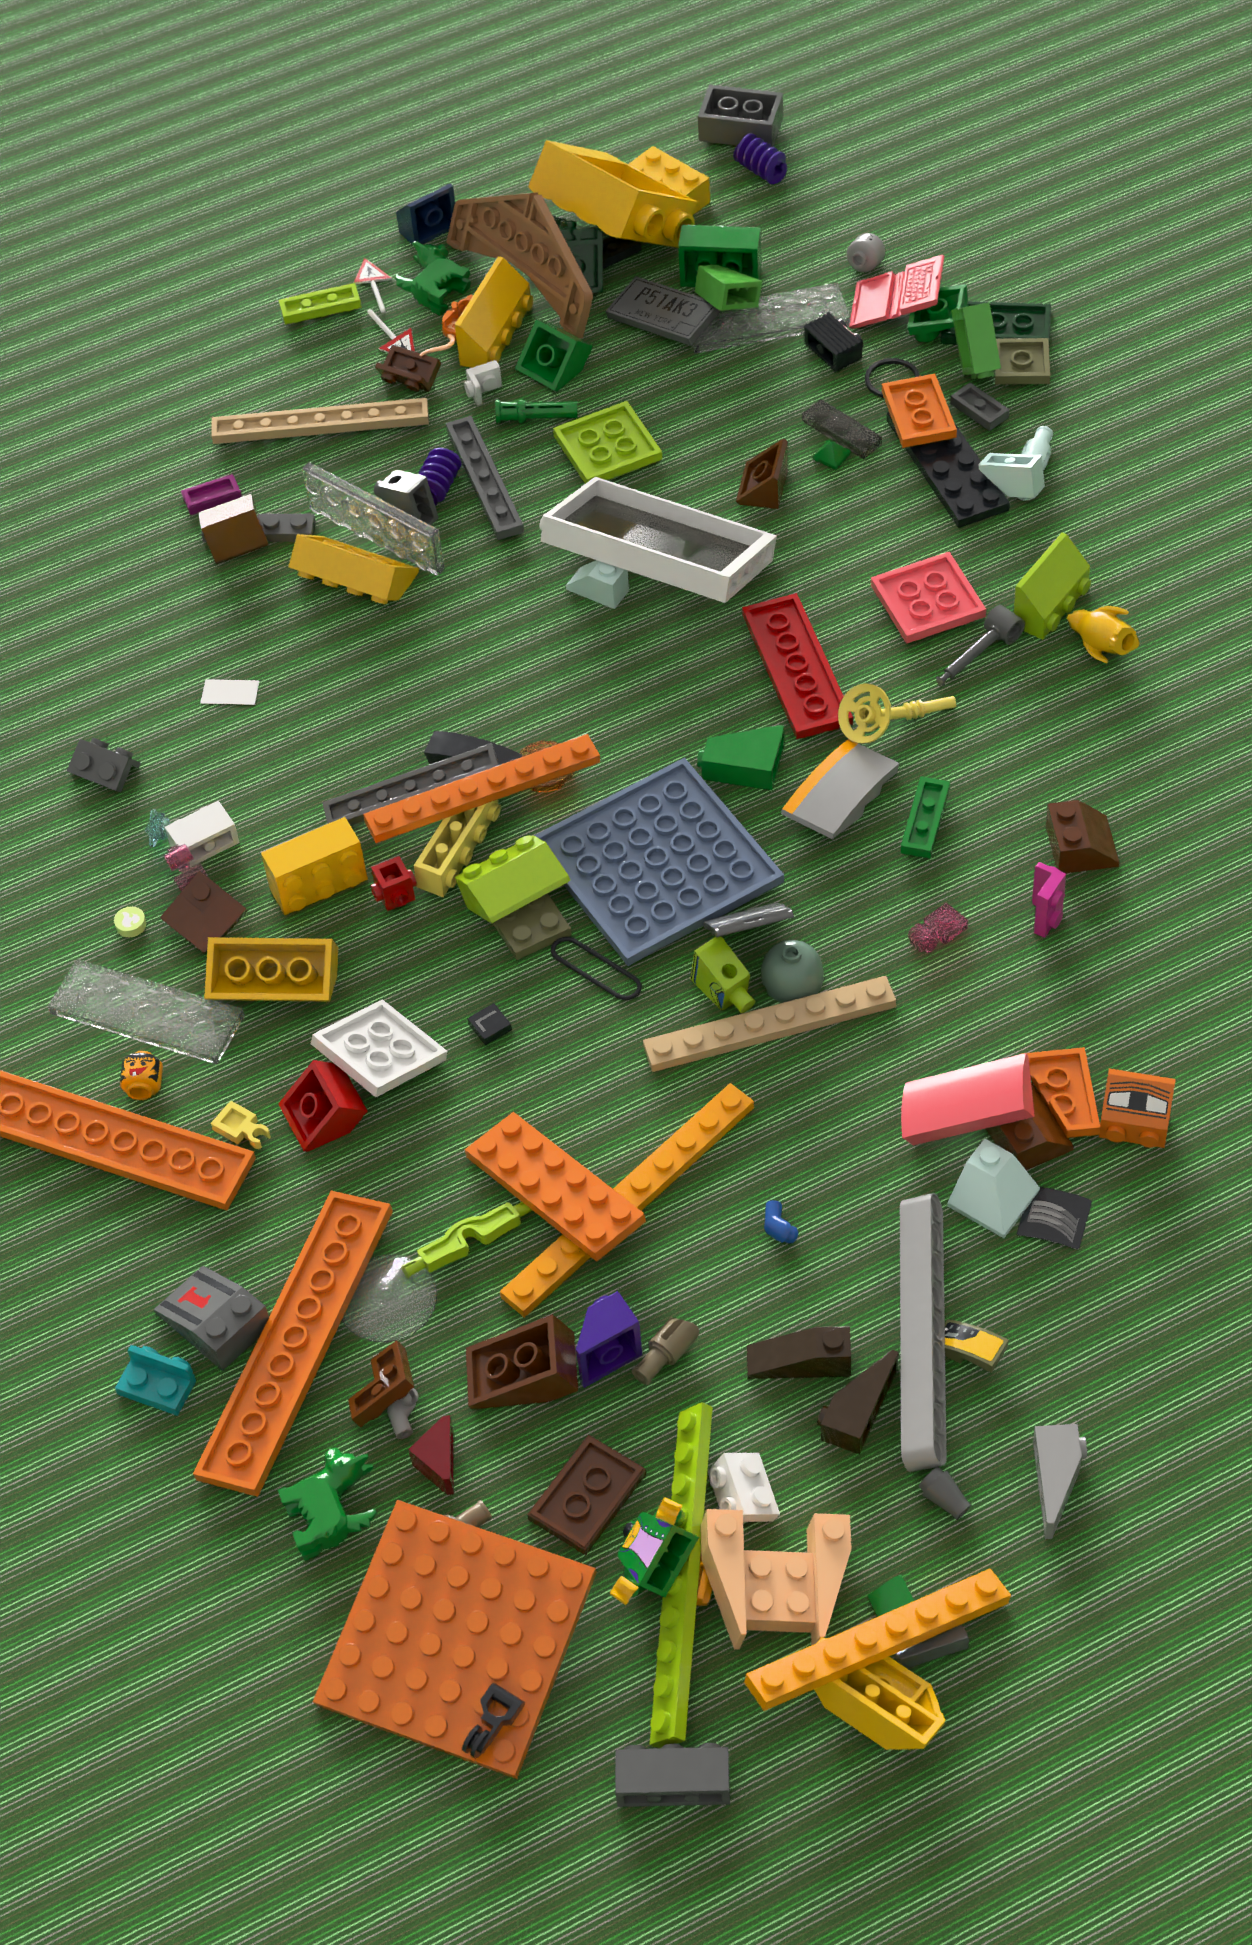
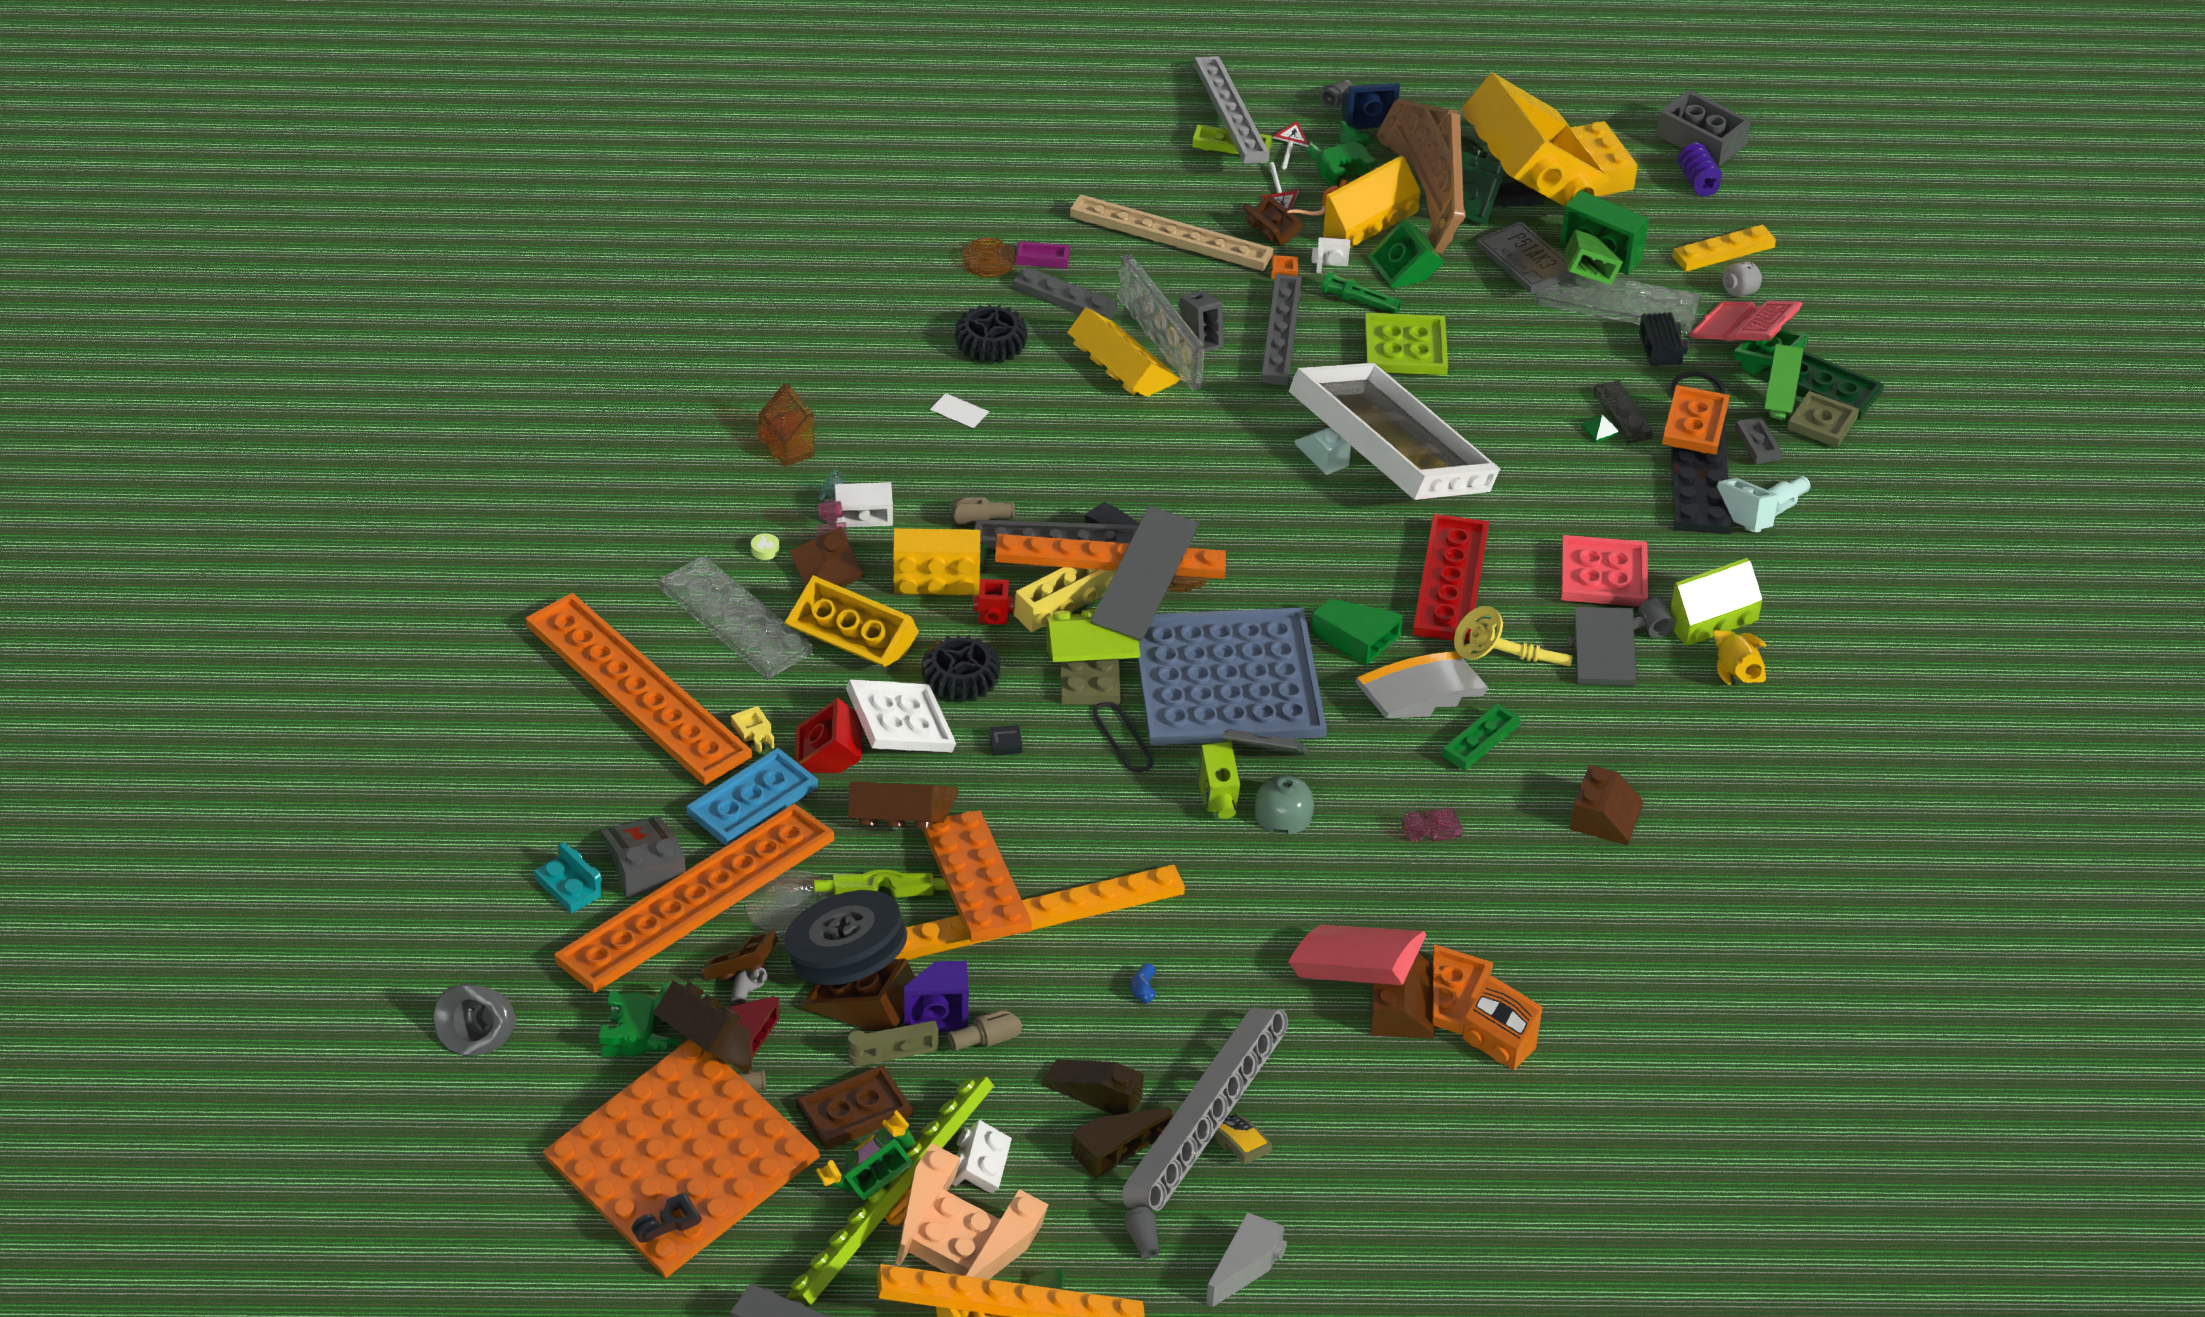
camera: 20 degrees right, 10 degrees down
dark grey bracket [67,737,141,793] -> none
light orange head [120,1051,163,1100] -> none
reddish brown slope [199,494,269,564] -> none
dark purple piece [418,448,462,506] -> none
tan plate [643,976,896,1072] -> none
reddish brown slope [736,438,788,509] -> none
light aqua slope [947,1138,1040,1238] -> none
black sticker [1017,1187,1092,1250] -> none
dark pink bracket [1032,862,1066,938] -> none
none -> dark grey hat [433,984,516,1056]
none -> dark brown slope [653,980,752,1074]
none -> dark azure plate [686,748,818,846]
none -> clear orange slope [756,383,814,467]
none -> black wheel [784,890,907,985]
none -> reddish brown slope [848,781,958,828]
none -> olive plate [848,1021,938,1066]
none -> black gear [921,634,1000,703]
none -> dark tan arm [951,497,1015,524]
none -> black gear [955,304,1027,364]
none -> clear orange tile [963,237,1015,277]
none -> dark grey window [1090,505,1200,641]
none -> light grey plate [1194,56,1270,165]
none -> orange tile [1271,255,1298,279]
none -> dark grey cone [1321,80,1353,108]
none -> dark grey tile [1574,607,1636,686]
none -> yellow plate [1672,224,1776,272]

